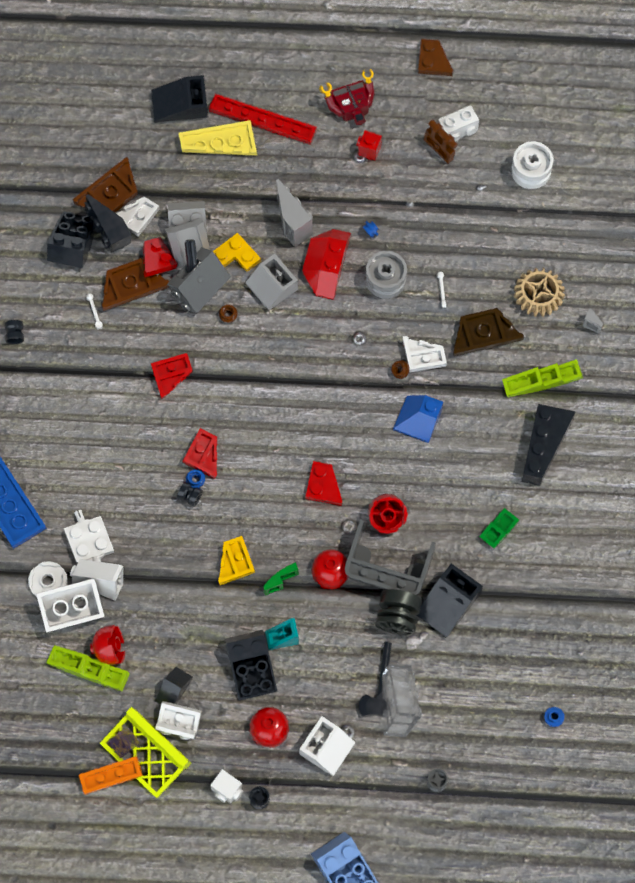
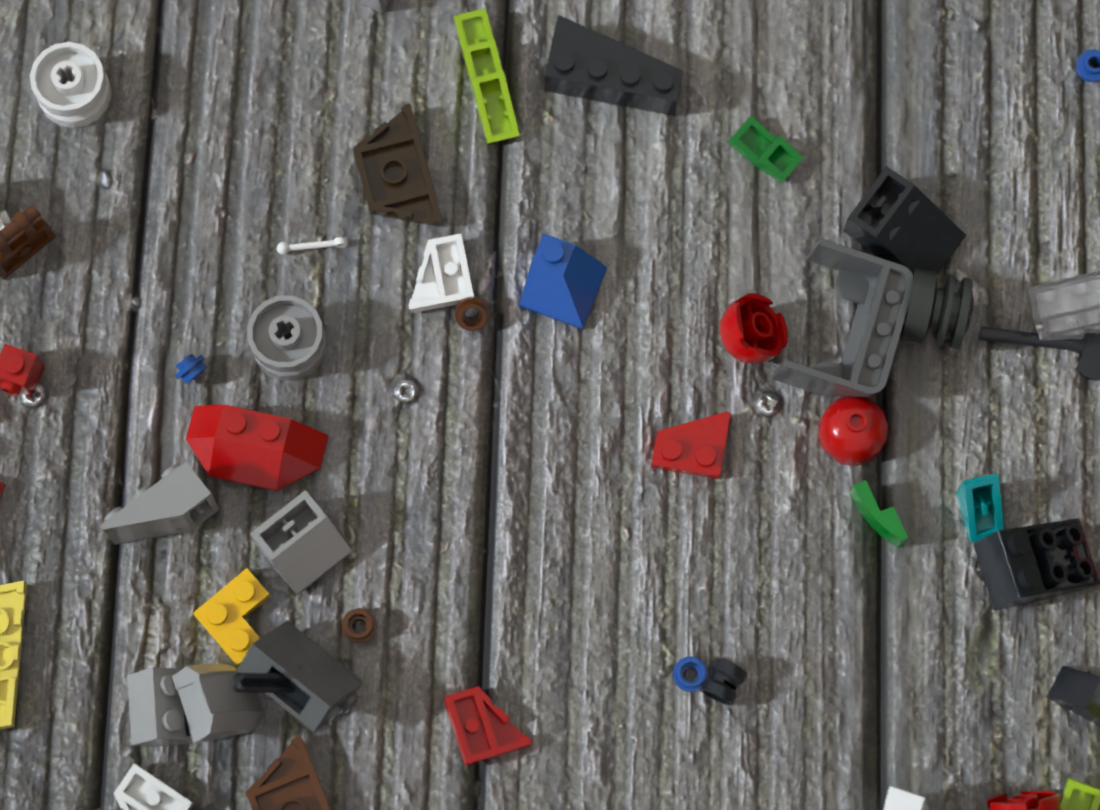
camera: 90 degrees left, 5 degrees up
red wing [143,237,177,277] -> none
red wing [182,428,217,479] -> none
yellow wing [218,536,255,585] -> none
tan gear [514,268,565,317] -> none

